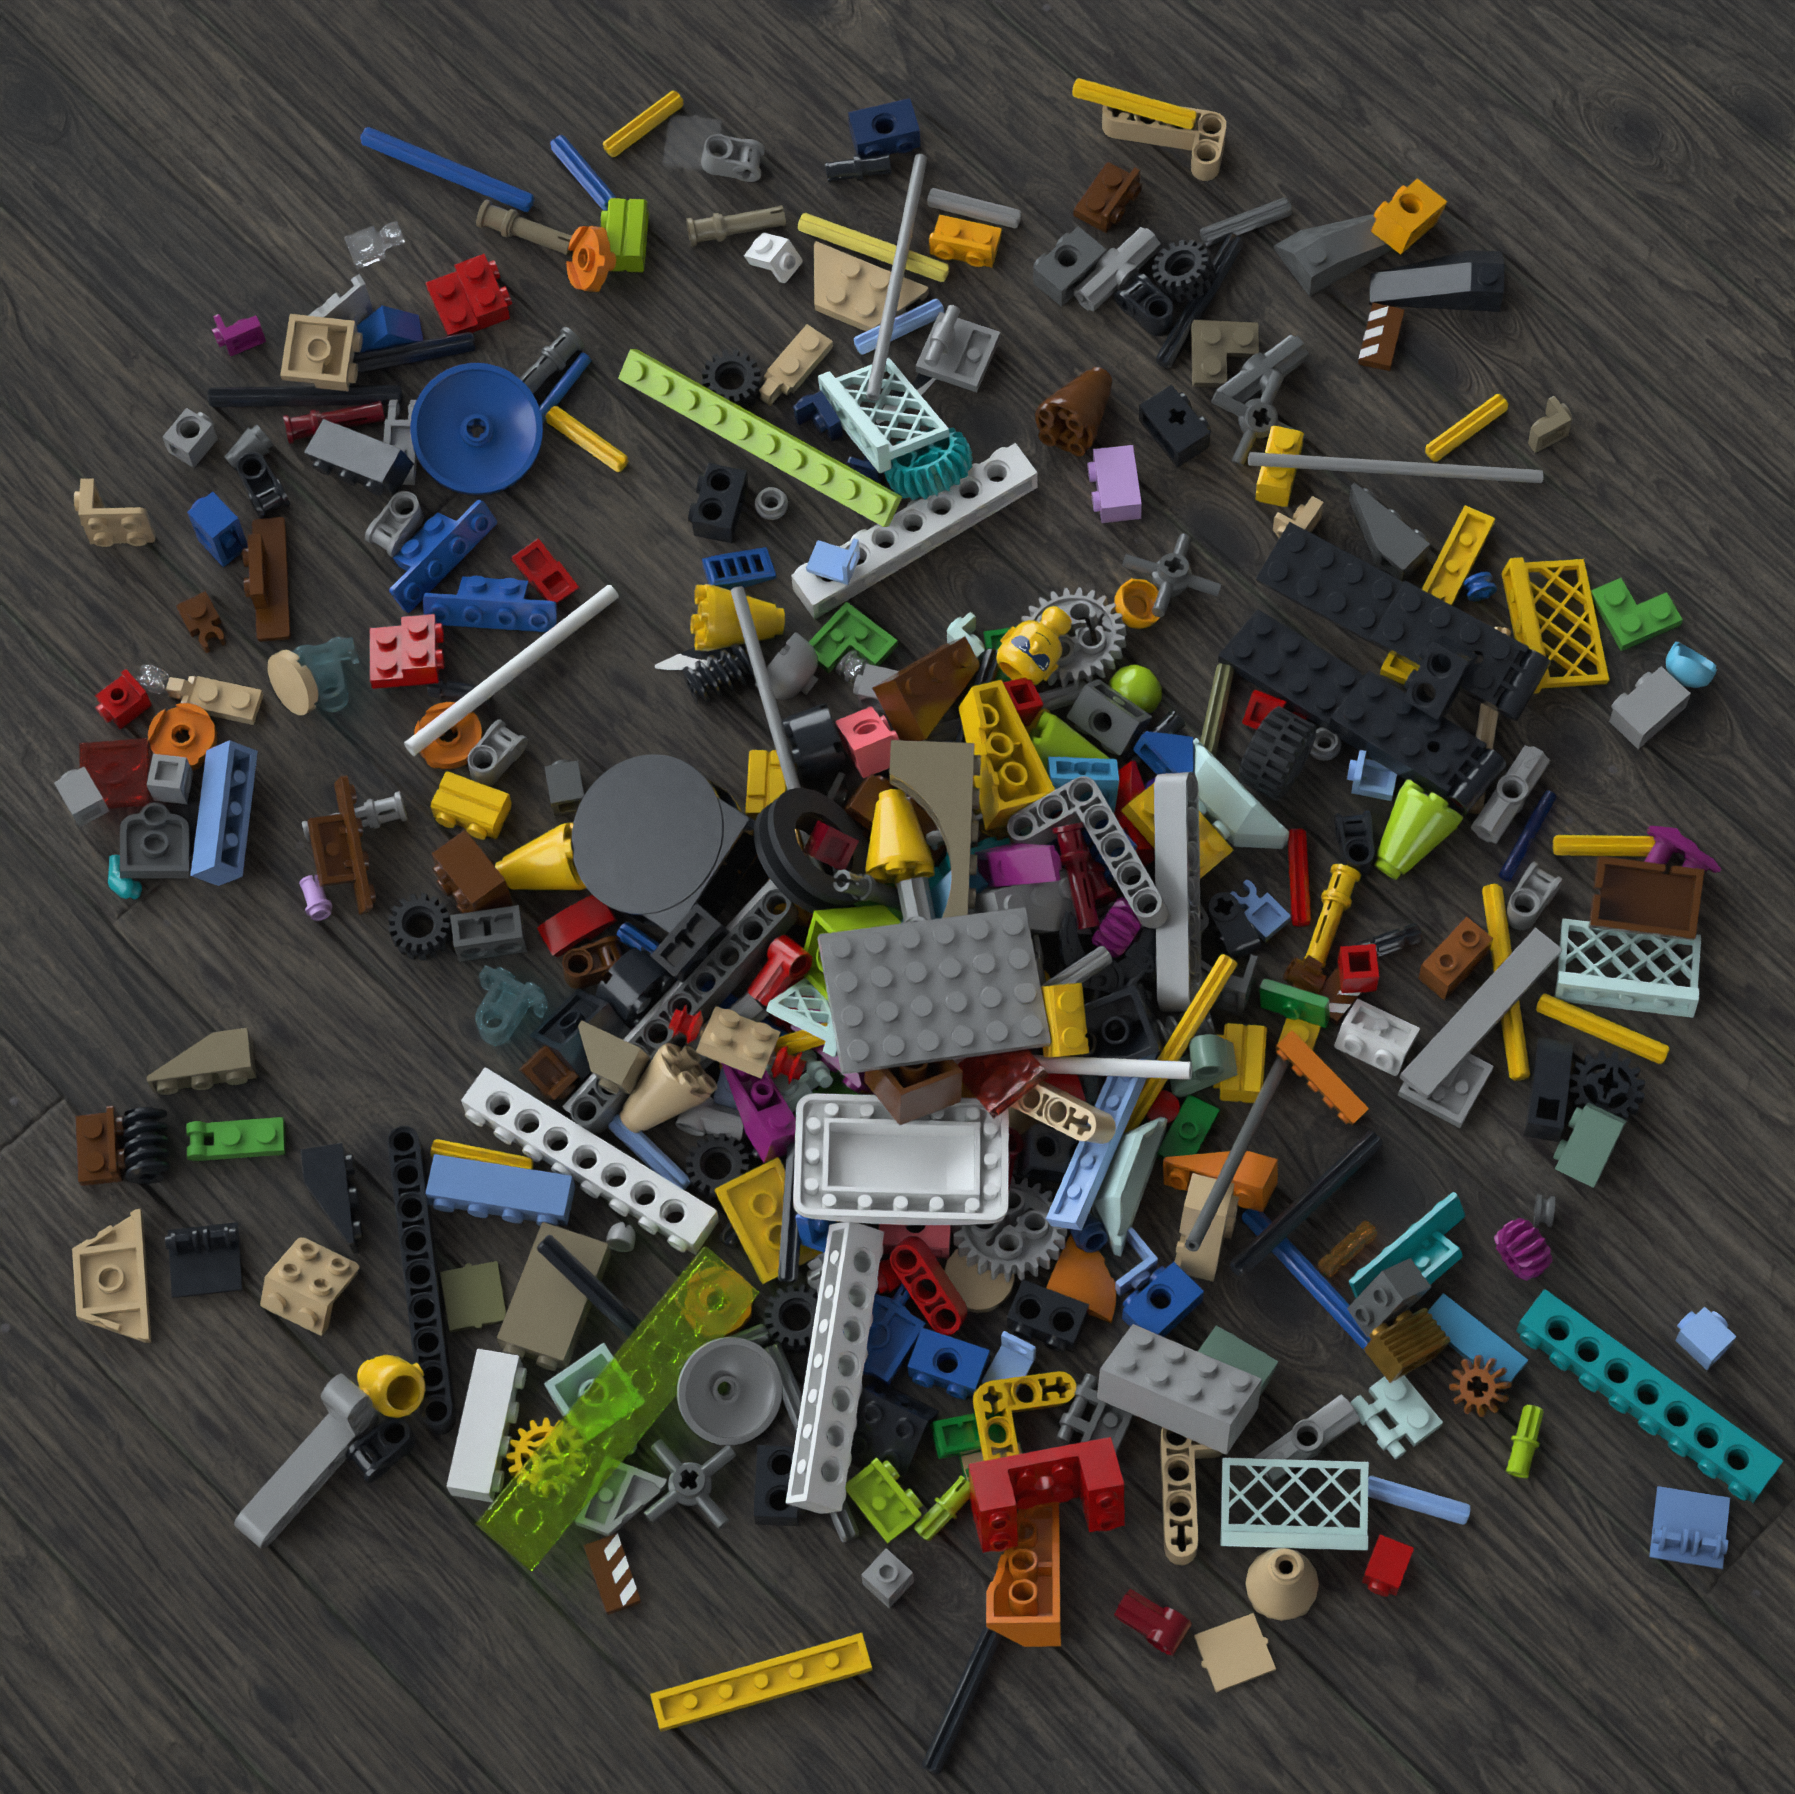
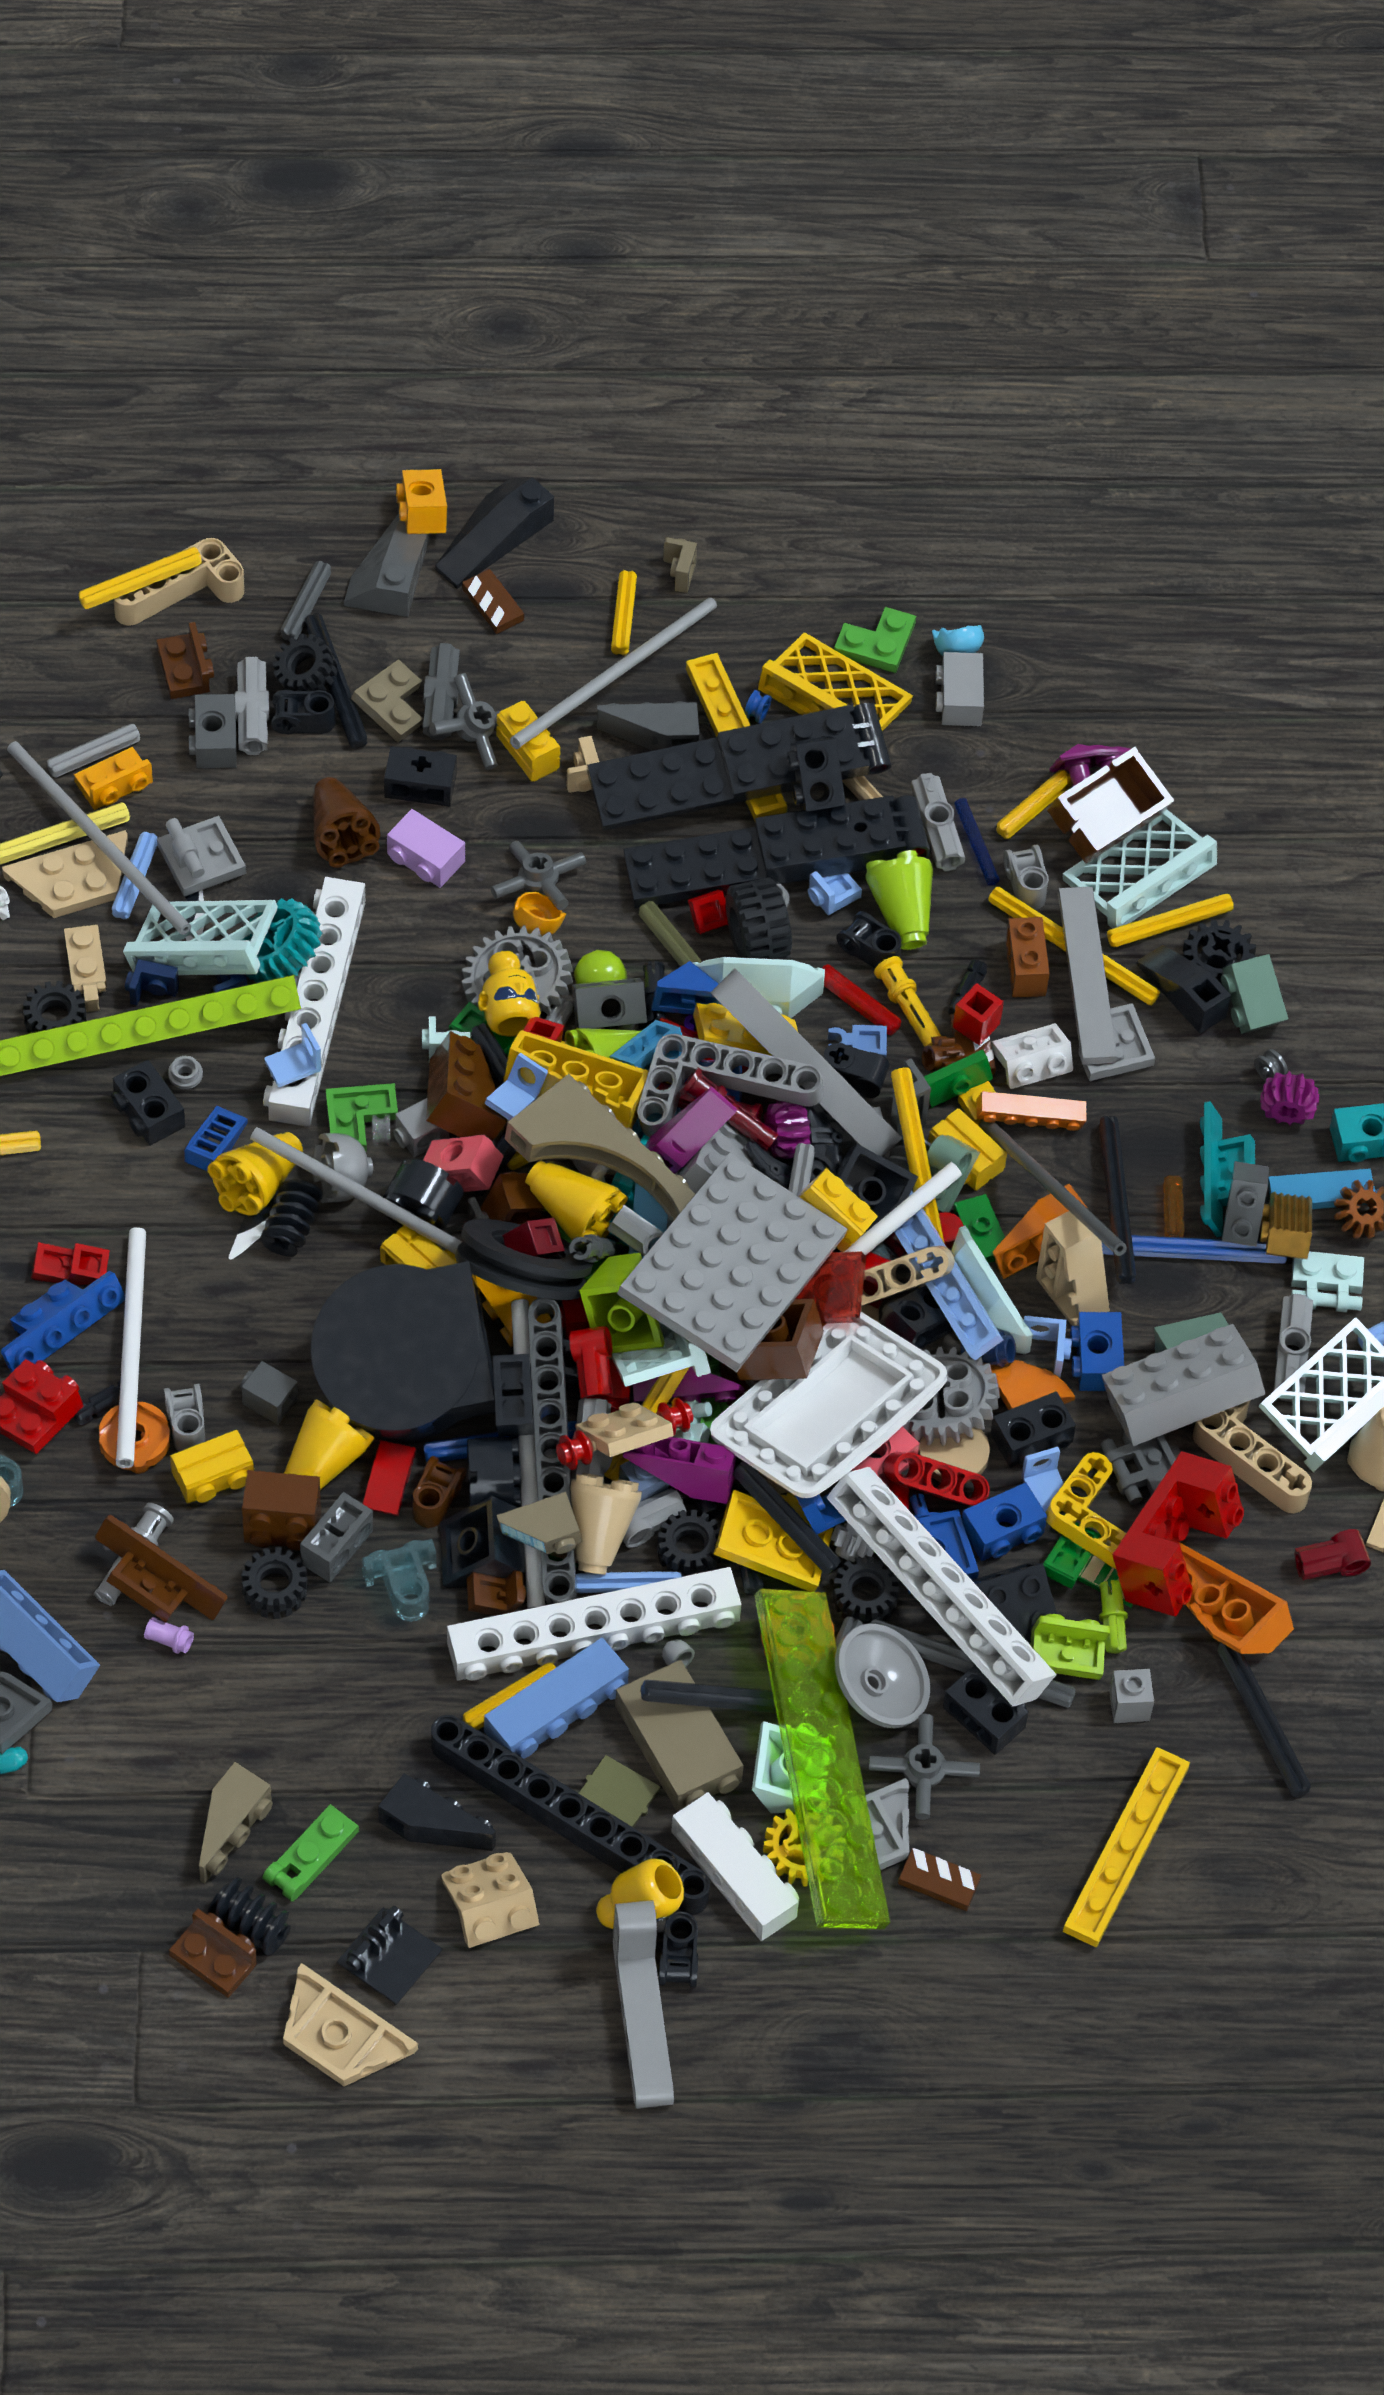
camera: 55 degrees left, 10 degrees down
none -> light blue bracket [485,1053,548,1120]

